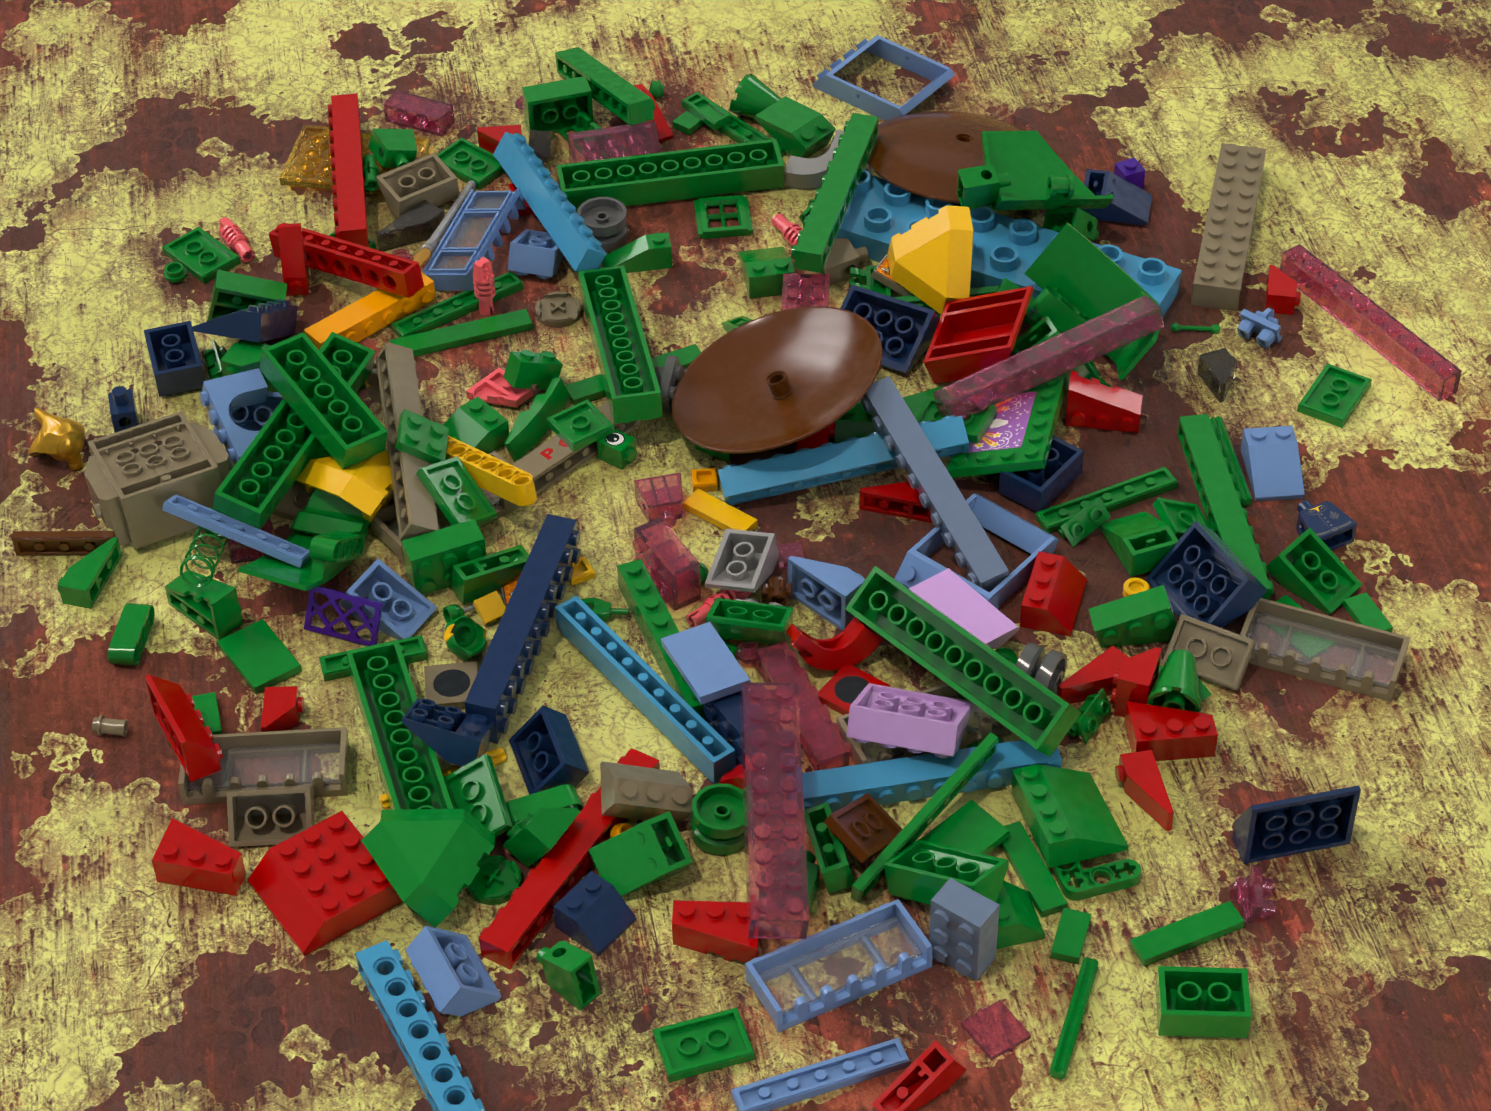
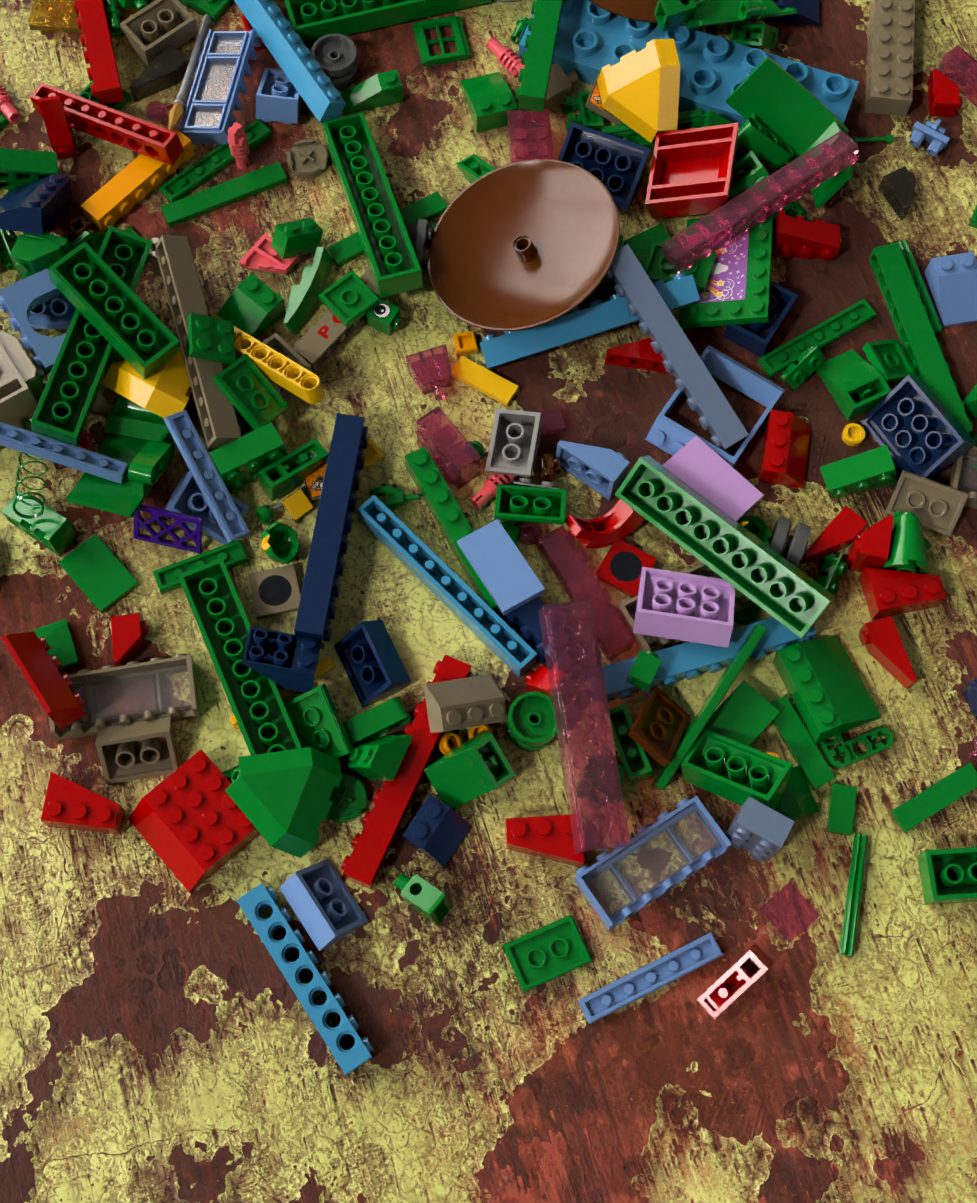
camera: 10 degrees left, 25 degrees up
none -> medium blue tile [164,410,250,543]
none -> green brick [626,650,662,692]

